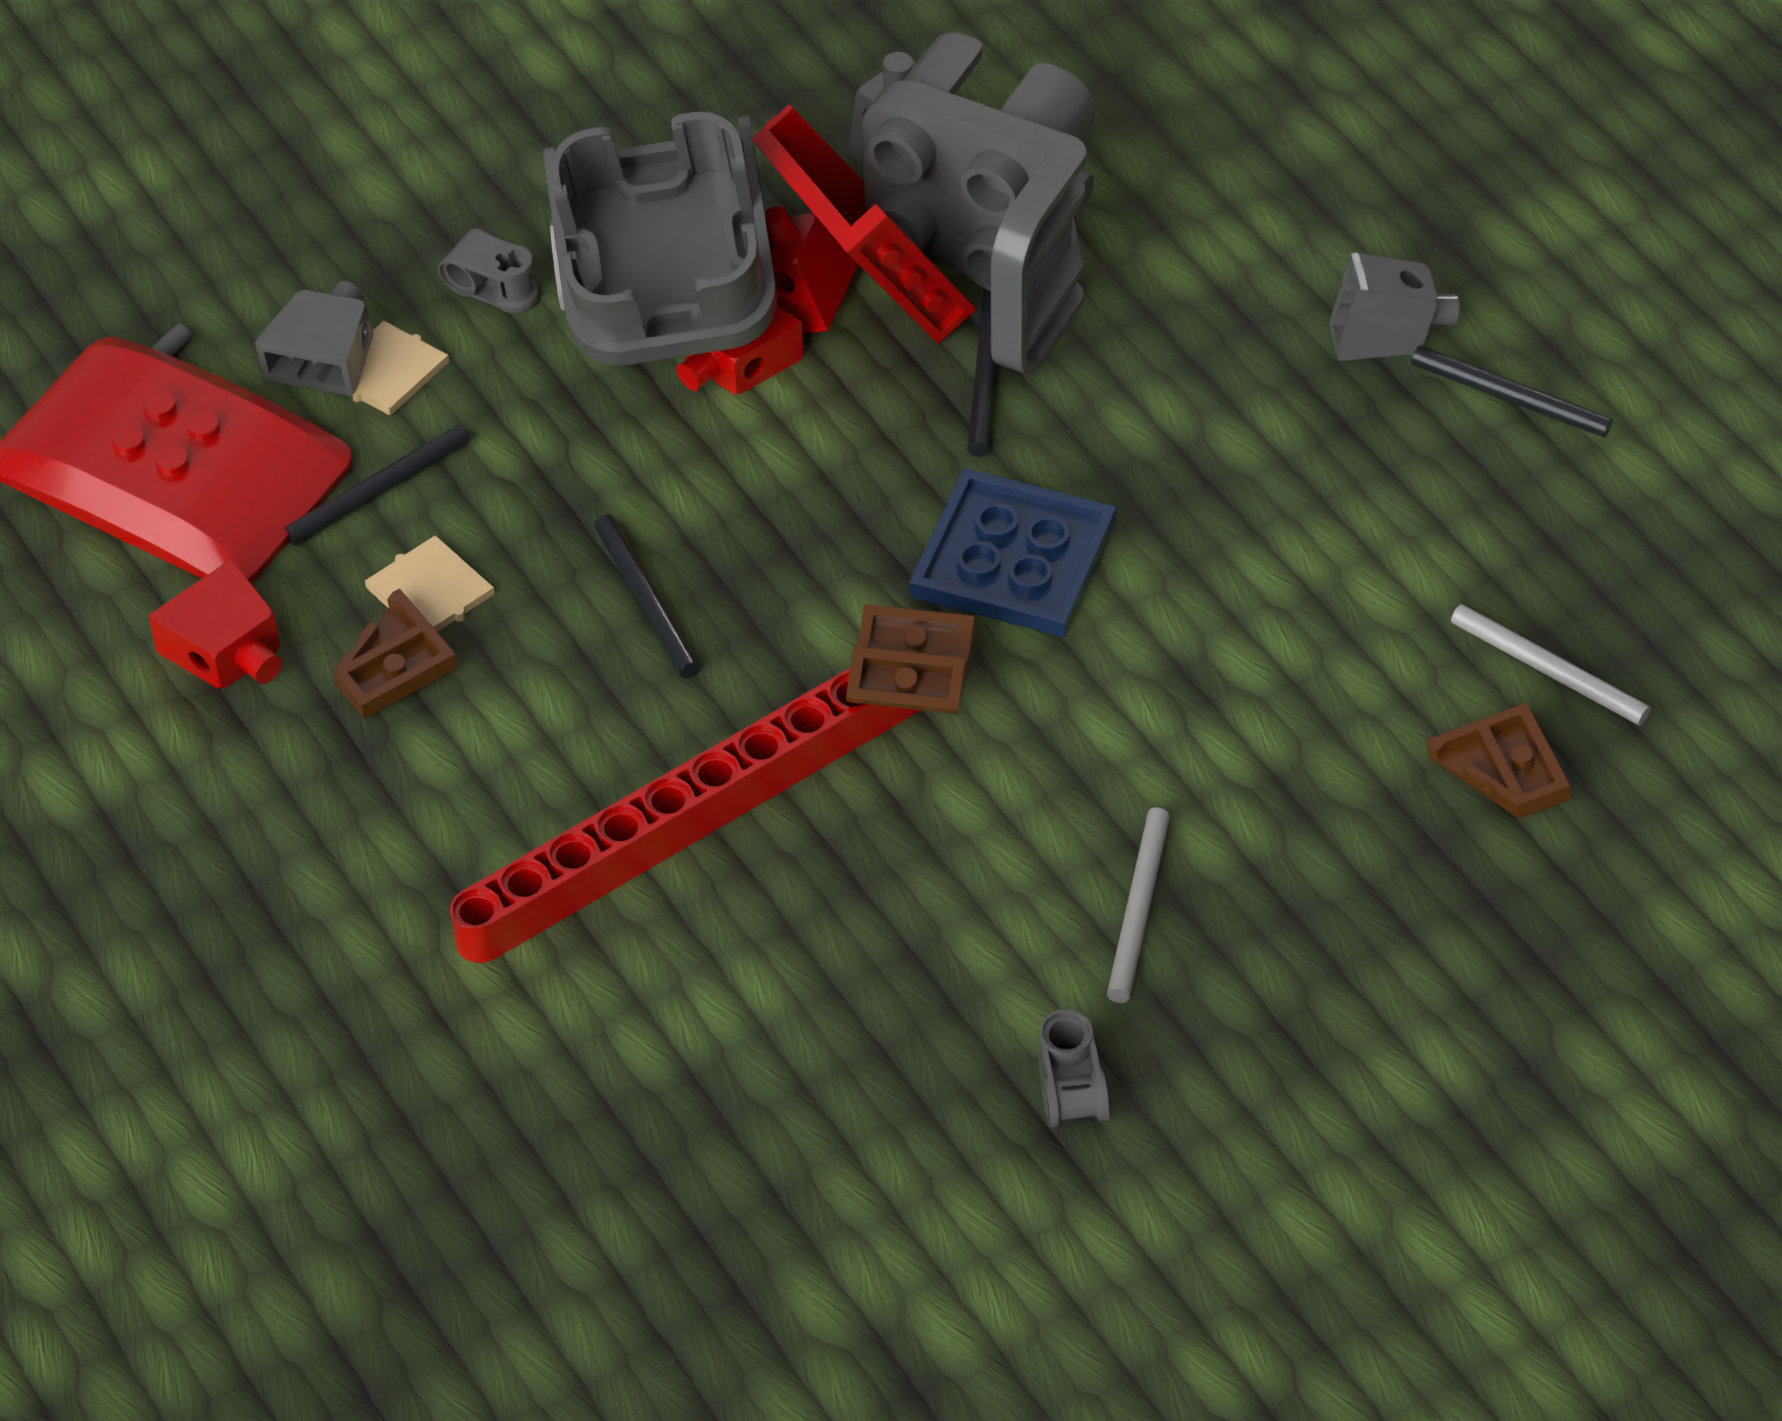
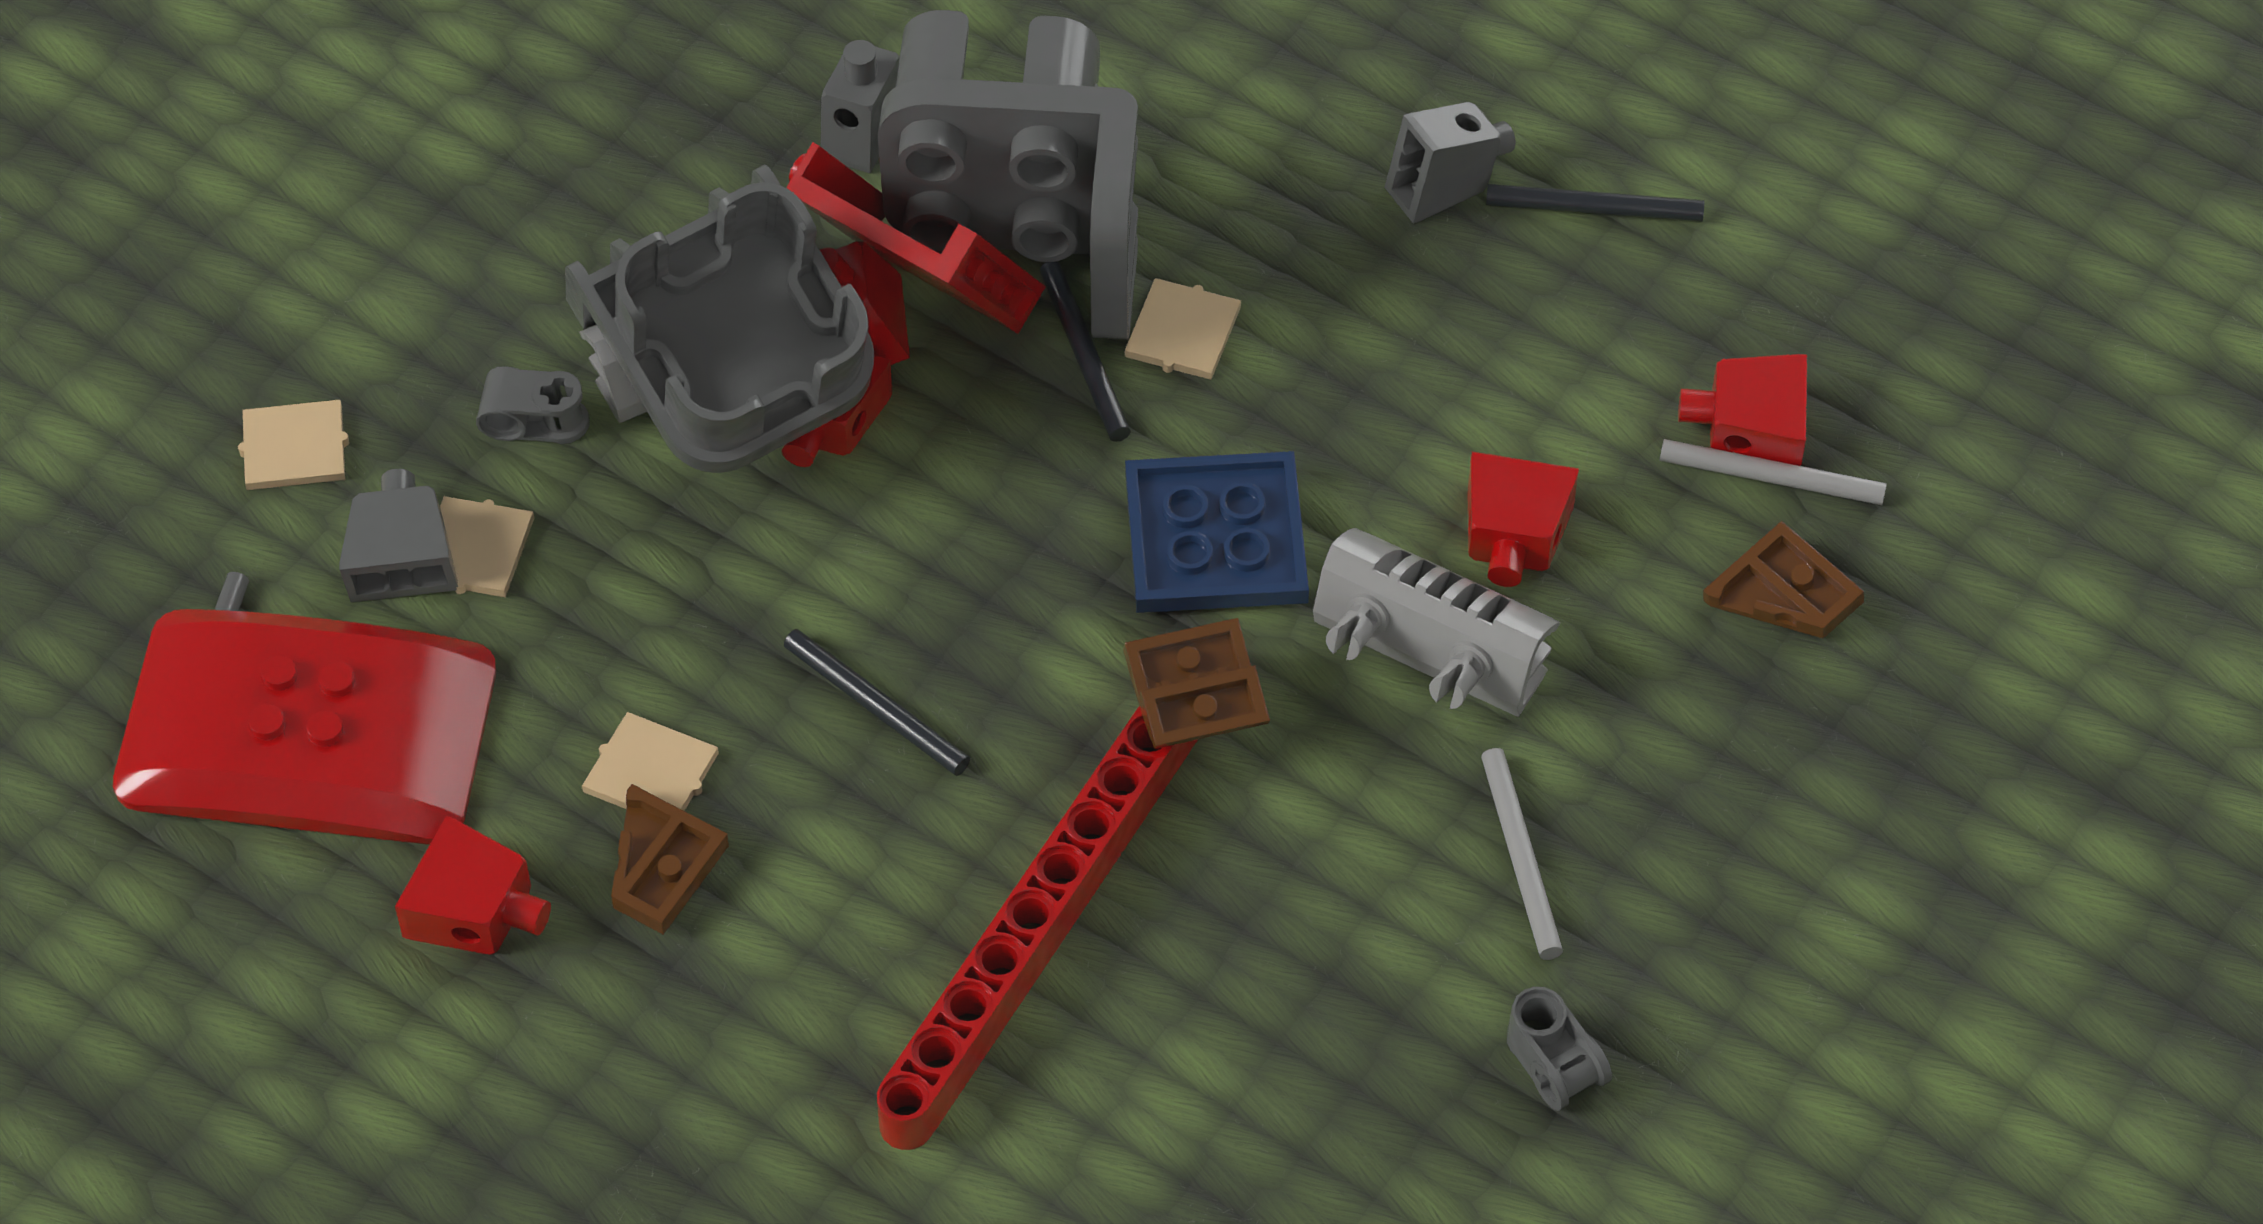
camera: 25 degrees left, 5 degrees up
black bar [284,424,469,546] -> none
none -> tan piece [238,400,349,490]
none -> tan piece [1125,278,1241,380]
none -> light grey piece [1313,528,1561,717]
none -> red torso [1468,452,1579,587]
none -> red torso [1678,354,1807,466]

